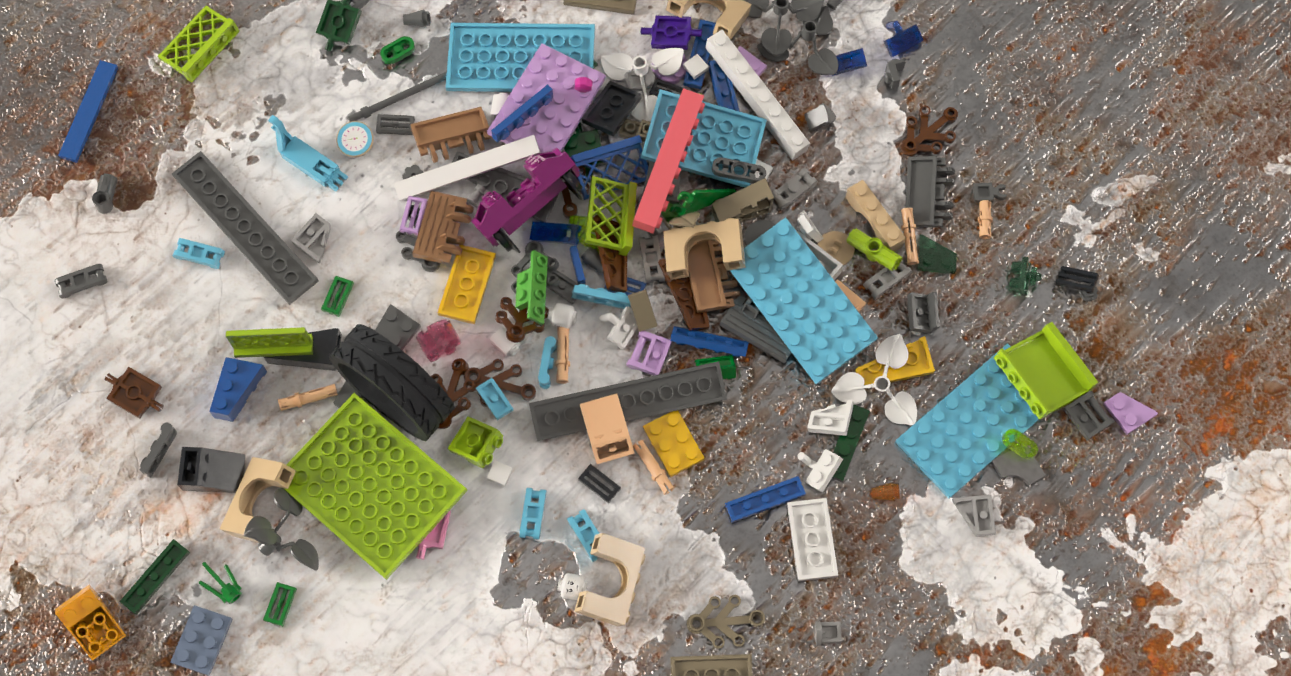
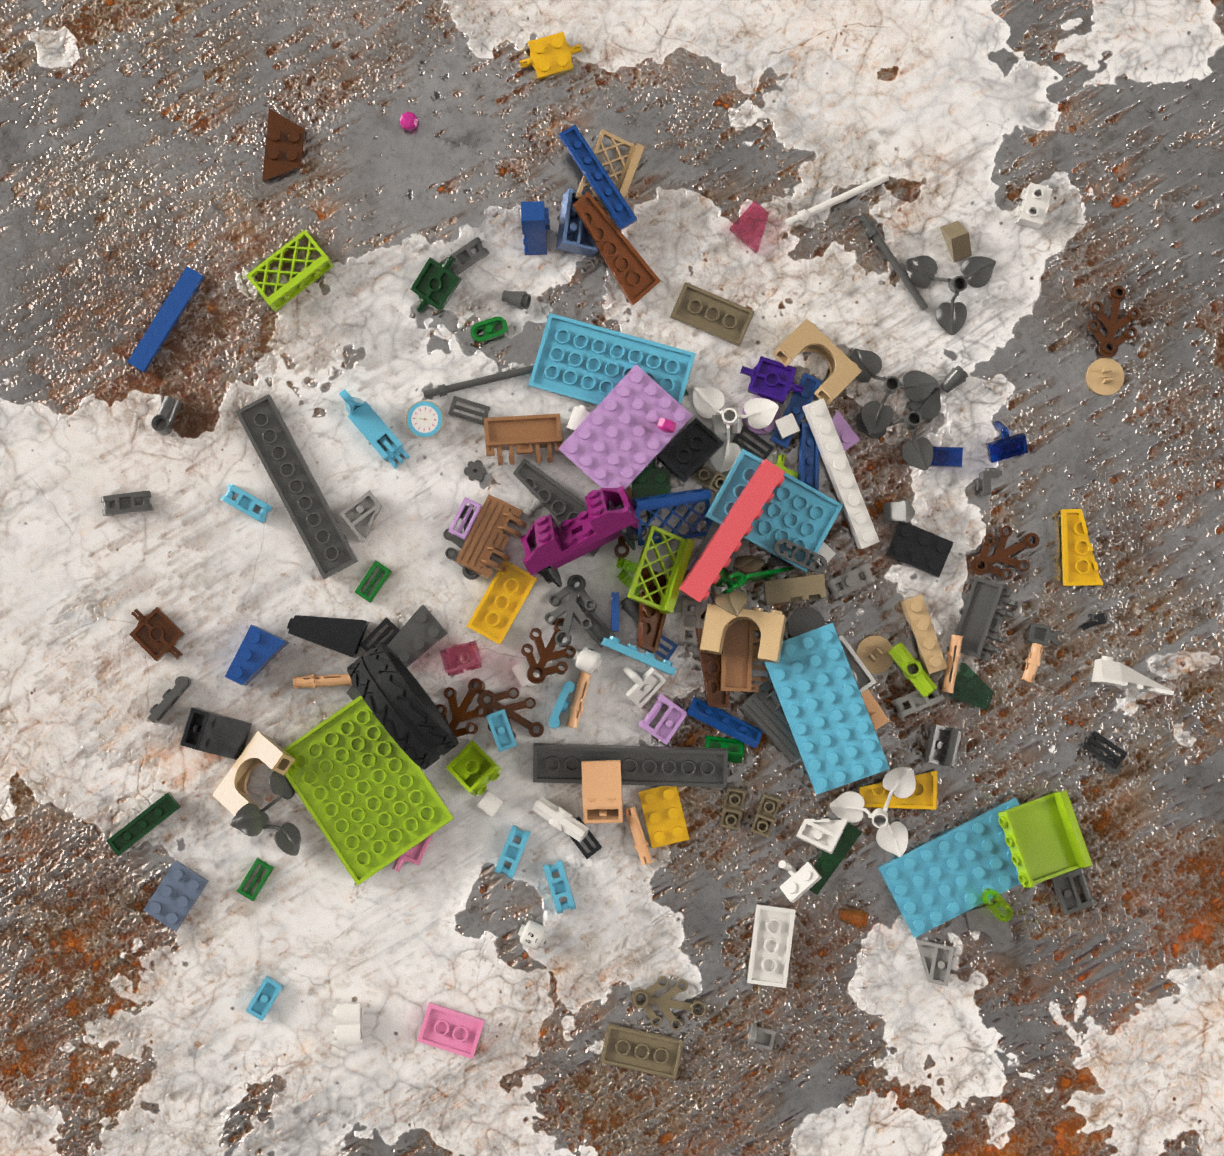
camera: 15 degrees right, 15 degrees up
light orange slope [55,584,126,661] -> none
green plant [199,562,242,604] -> none
lime fence [226,327,313,358] -> none
white tile [394,135,540,201] -> none
blue plate [491,84,553,143] -> none
bright green bracket [515,250,548,325] -> none
clear blue plate [529,221,581,245] -> none
tan arch [574,533,645,626] -> none
dark tan tile [628,289,658,332] -> none
blue plate [725,476,806,523] -> none
white wing [797,210,824,243] -> none
clear green hips [1009,257,1042,296] -> none
lavender wing [1103,392,1158,435] -> none
none -> white piece [532,796,589,843]
none -> dark tan slope [720,786,746,830]
none -> dark tan slope [750,792,782,838]
none -> black plate [885,522,954,578]
none -> yellow wing [1060,509,1103,586]
none -> black hand [1081,613,1108,631]
none -> white wedge [1091,656,1174,695]

